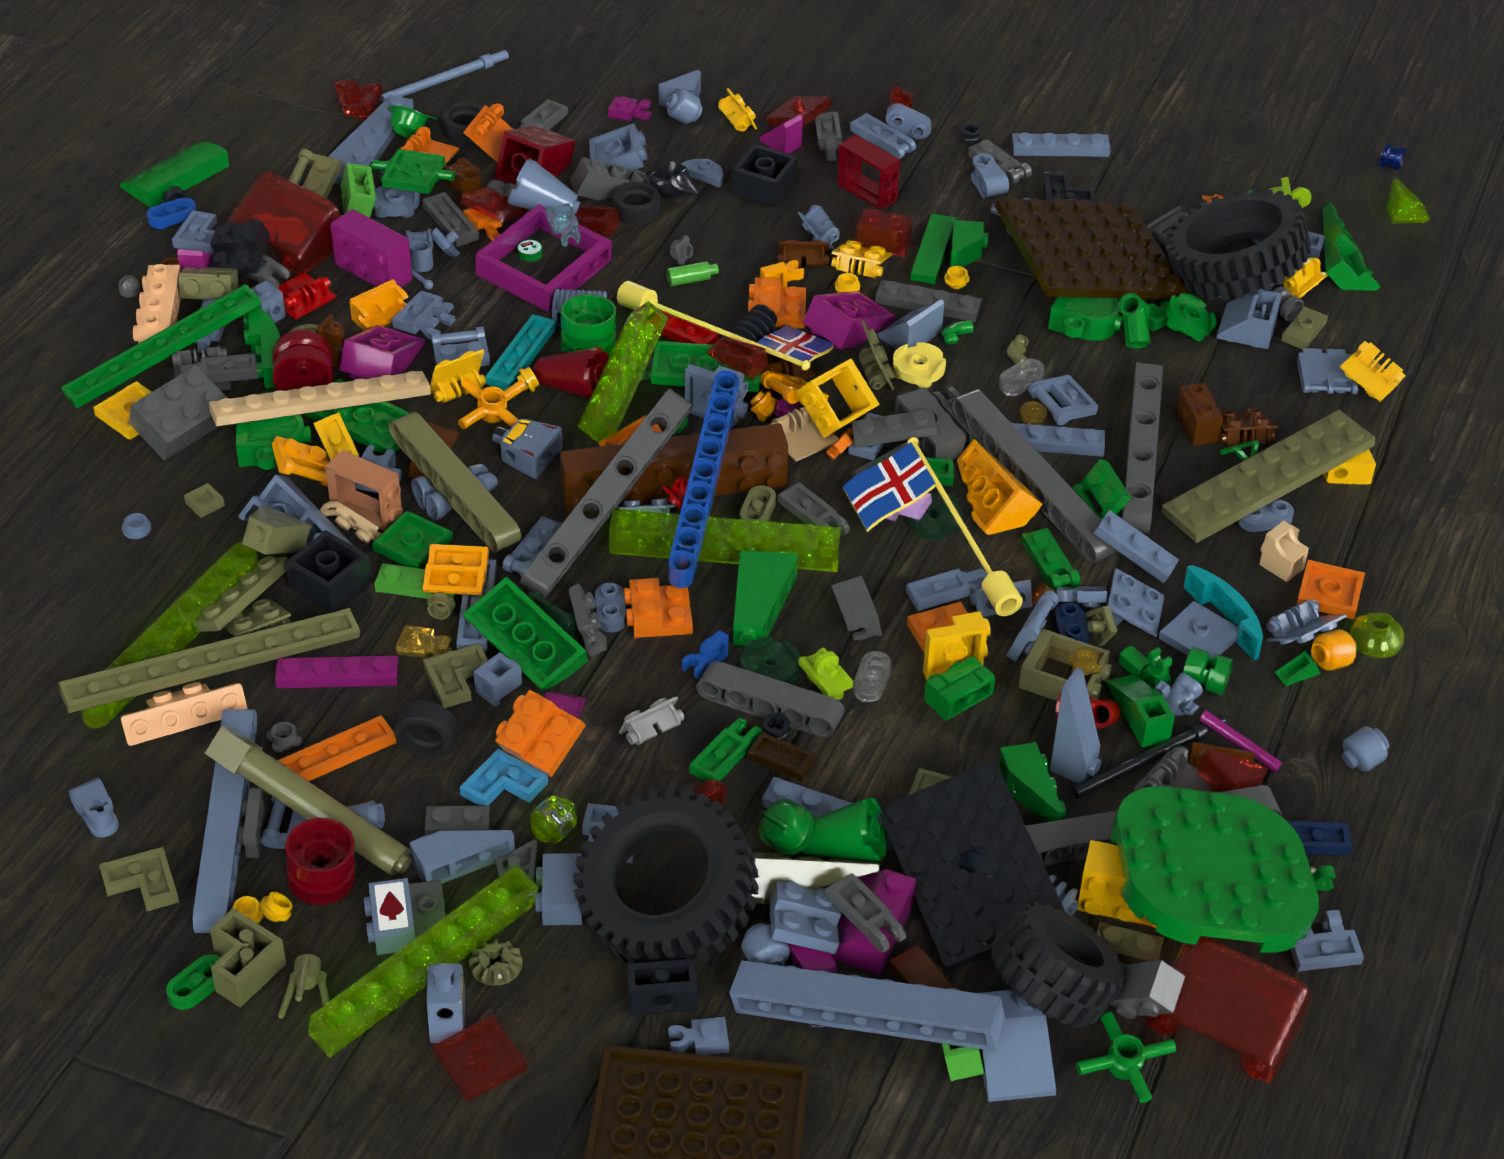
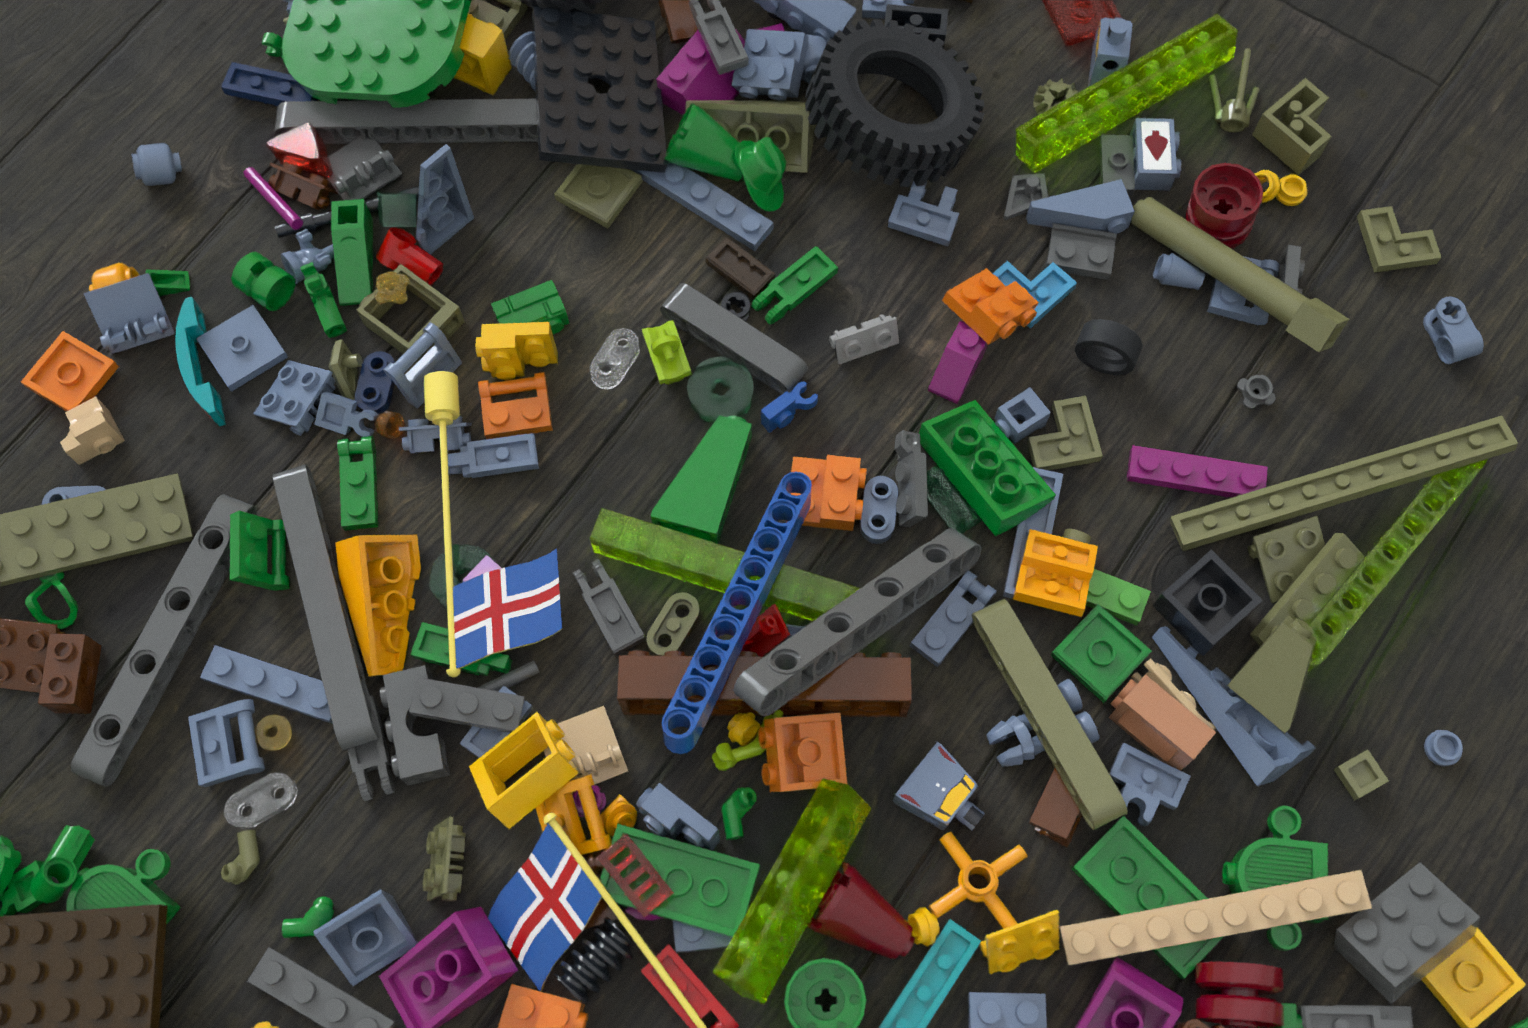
camera: 165 degrees left, 25 degrees up
light nougat bracket [120,682,248,746] -> none
green plate [166,954,221,1010] -> none
sand blue beam [193,709,257,933] -> none
light orange plate [272,436,329,486] -> none
orange plate [277,715,396,781] -> none
yellow plate [314,412,359,461] -> none
clear yellow plate [396,625,453,658] -> none
clear neon green head [530,796,577,843] -> none
sand blue brick [535,853,582,925] -> none
clear red plate [697,780,728,805] -> none
orange bar [825,428,854,460] -> none
dark grey hinge [831,576,882,640] -> none
light yellow plate [893,342,946,388] -> none
green slope [998,742,1066,823] -> none
sand blue plate [1094,510,1179,583] -> none
clear neon green piece [1350,612,1404,658] -> none
none -> clear green brick [378,192,416,227]

